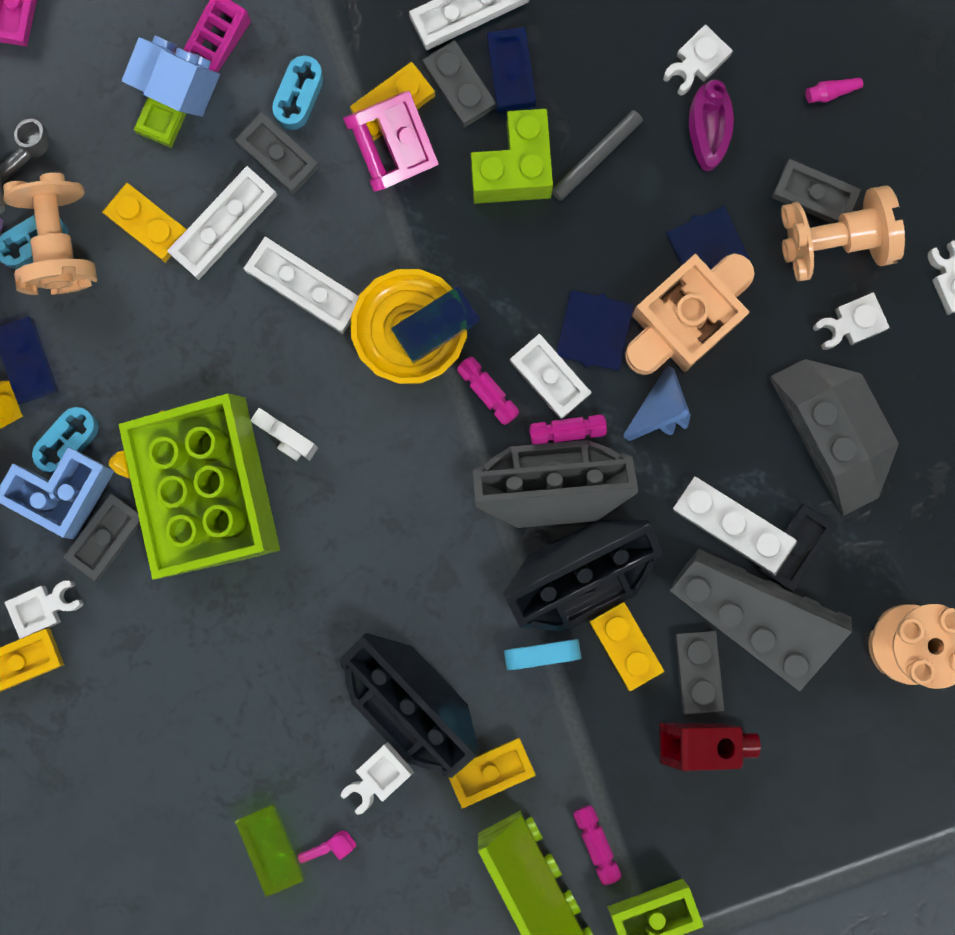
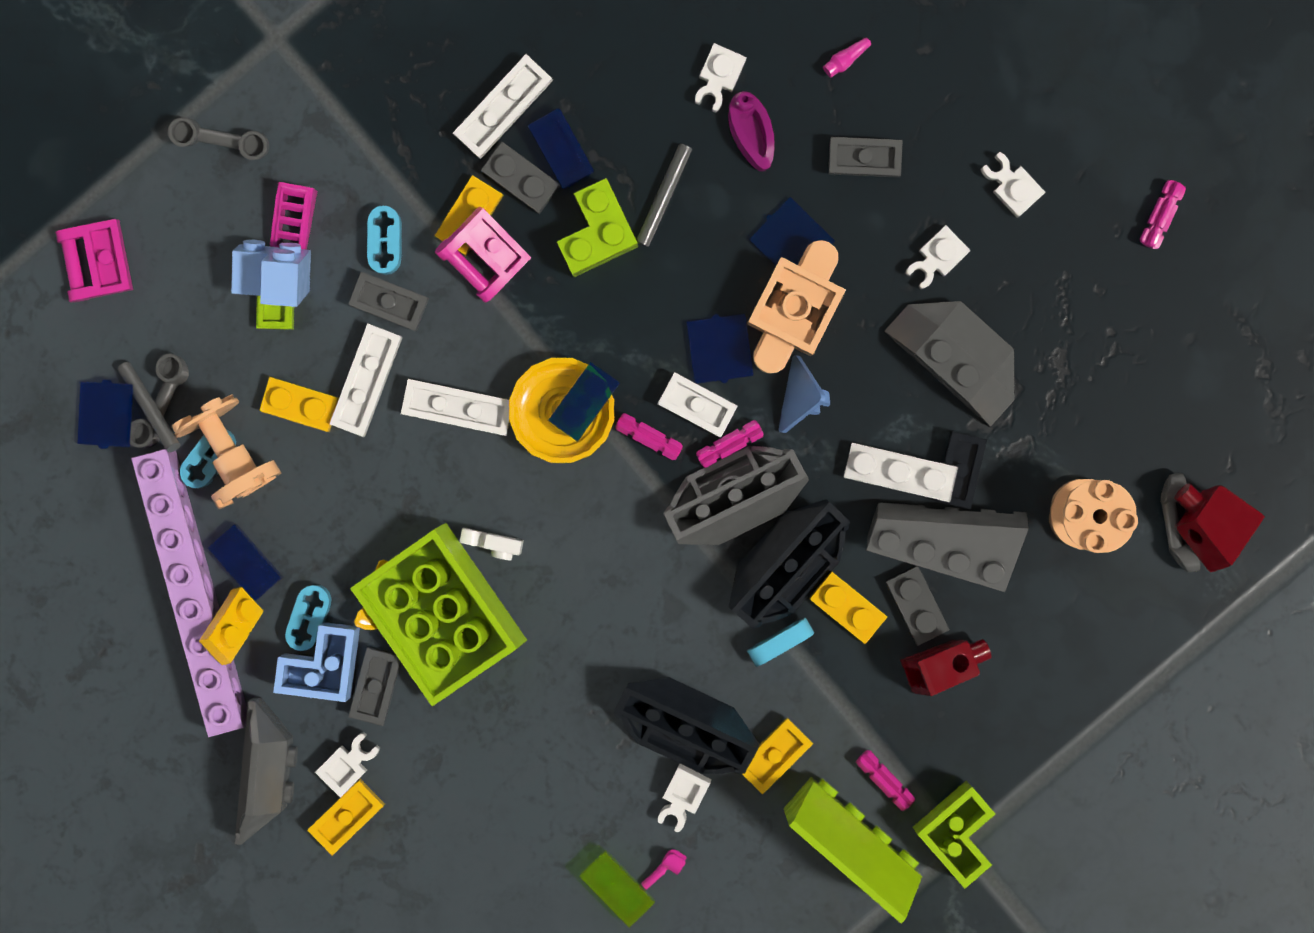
camera: 20 degrees left, 5 degrees up
light nougat piece [781,185,905,282] -> none

